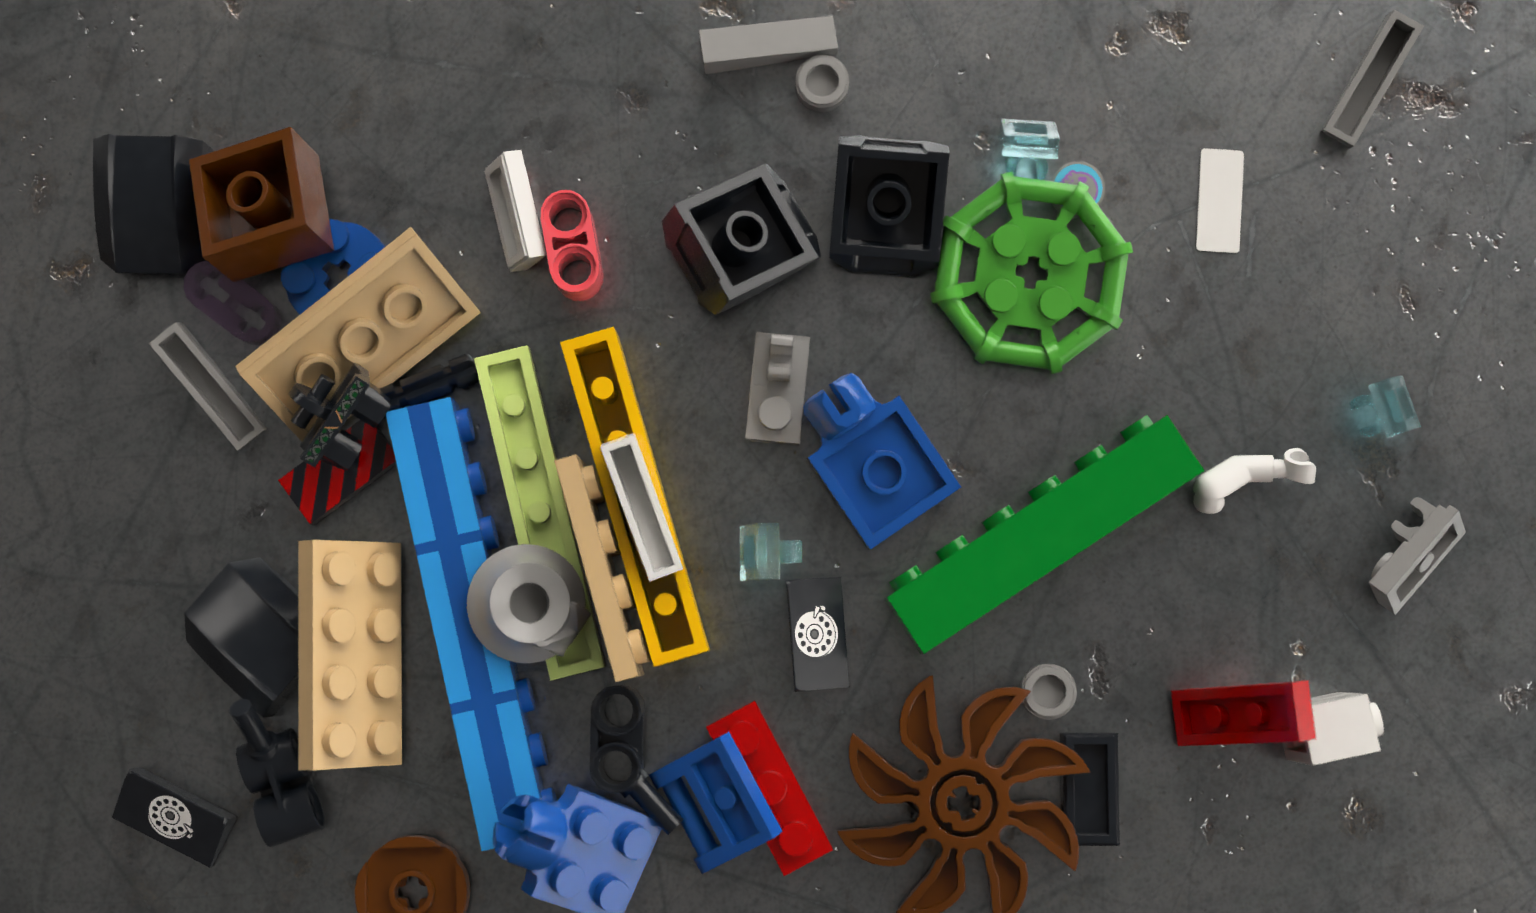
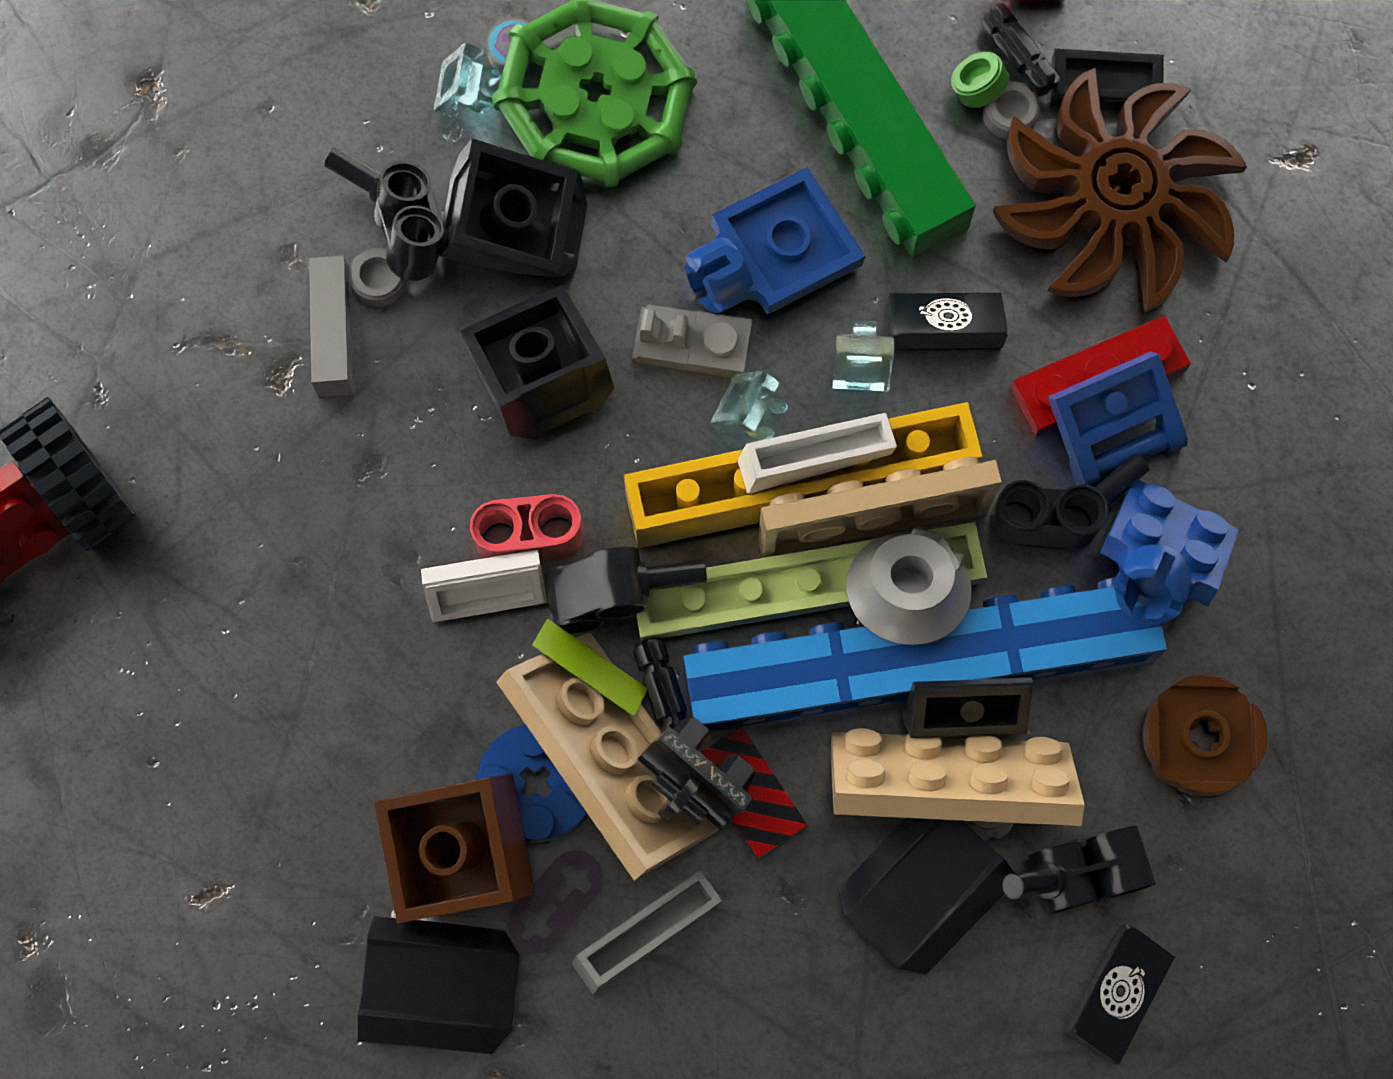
camera: 90 degrees left, 10 degrees down
none -> black beam [324,147,444,281]
none -> lime sticker [532,618,647,716]
none -> black beam [544,547,707,634]
none -> clear light blue tile [710,370,788,439]
none -> black slope [903,677,1033,738]
none -> bright green tile [951,52,1009,108]
none -> black axle [981,2,1060,97]

